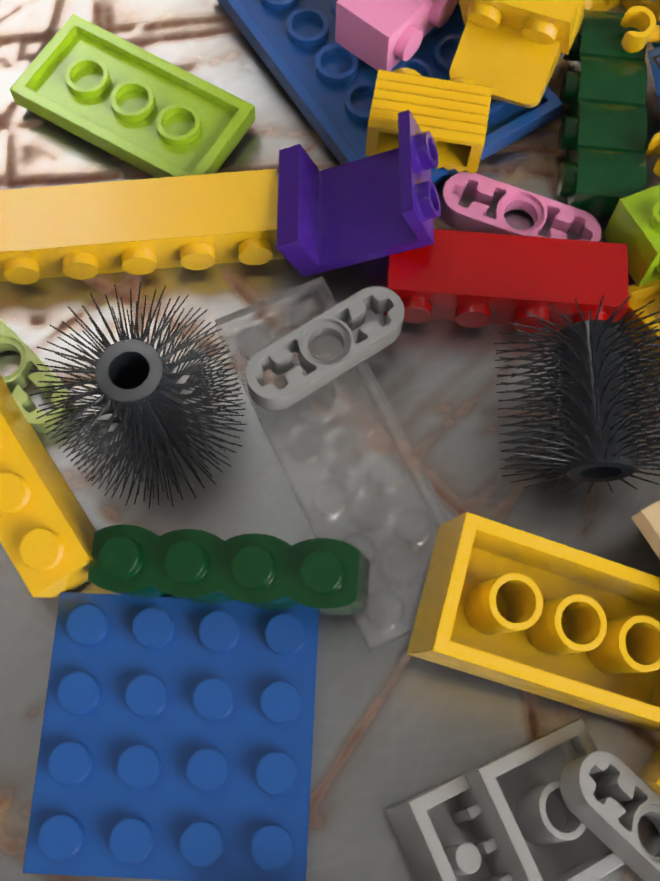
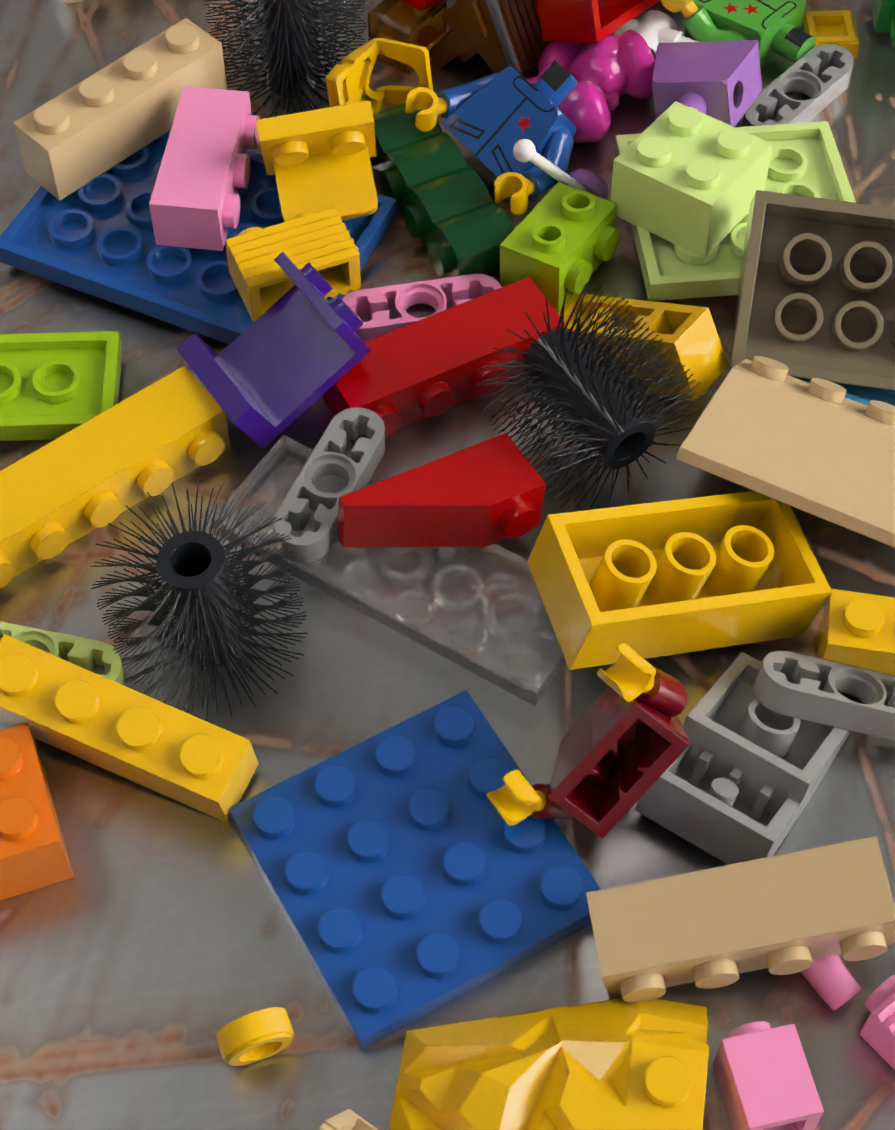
camera: 30 degrees left, 15 degrees down
dark green brick [88,524,370,616] -> none
none -> red slope [337,433,546,548]
none -> dark red torso [486,643,690,839]

